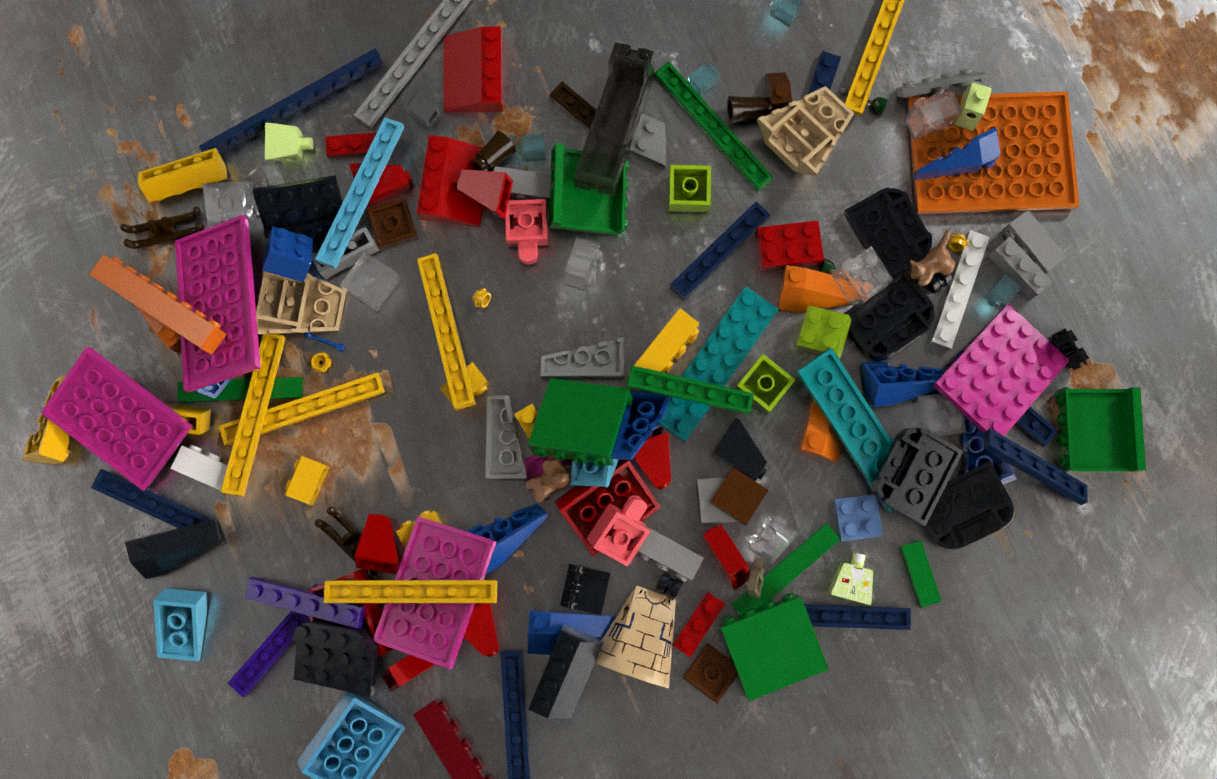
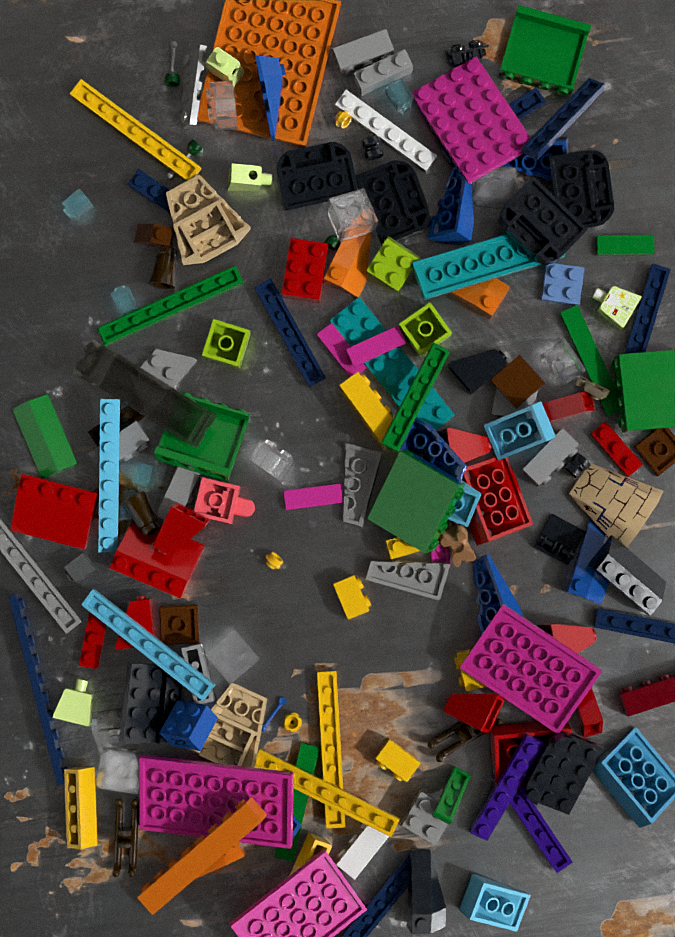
camera: 75 degrees left, 5 degrees up
yellow plate [324,580,497,603] -> none
yellow plate [417,253,476,410] -> none
coral brick [587,495,650,566] -> none
medium nougat animal [910,230,955,286] -> none
none -> green slope [12,394,78,479]
none -> light grey brick [88,421,151,469]
none -> medium azure plate [98,398,120,552]
none -> hinge [164,41,180,87]
none -> yellowish green torso [227,163,272,191]
none -> dark pink tile [284,484,343,510]
none -> dark pink tile [317,323,367,377]
none -> dark pink tile [346,326,406,367]
none -> light grey brick [401,789,448,846]
none -> green tile [432,766,471,825]
none -> medium azure slope [484,401,556,460]

